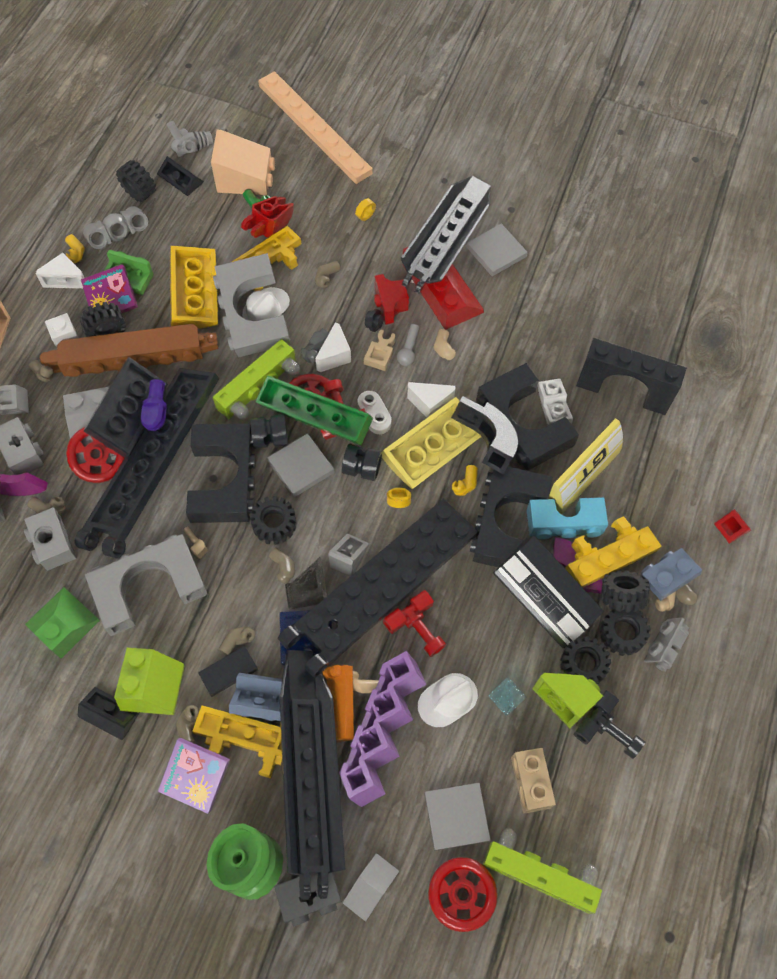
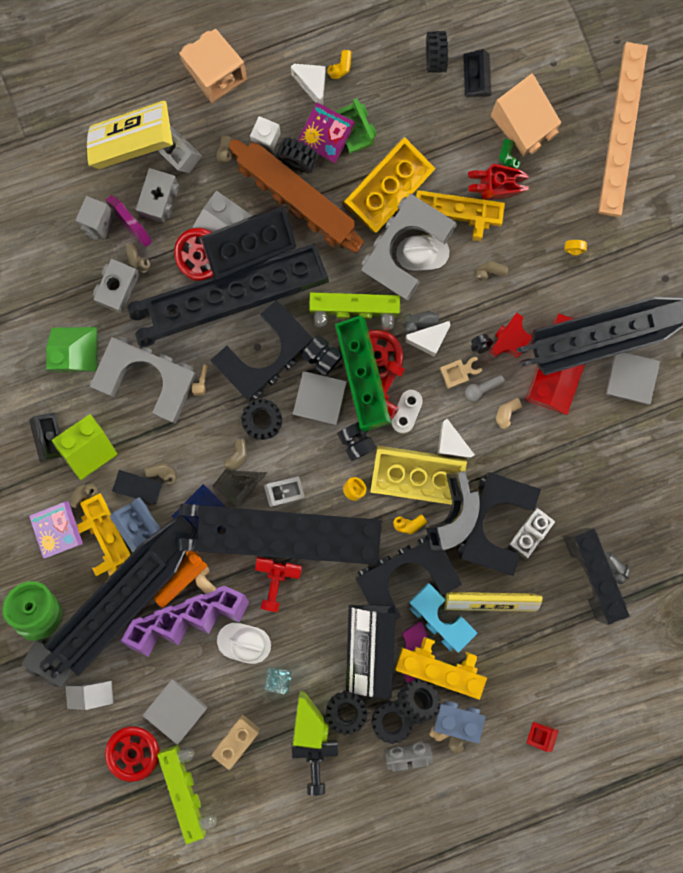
camera: 45 degrees right, 20 degrees up
light grey piece [83,206,148,249] -> none
dark purple arm [141,379,167,431] -> none
light grey piece [167,121,213,157] -> none

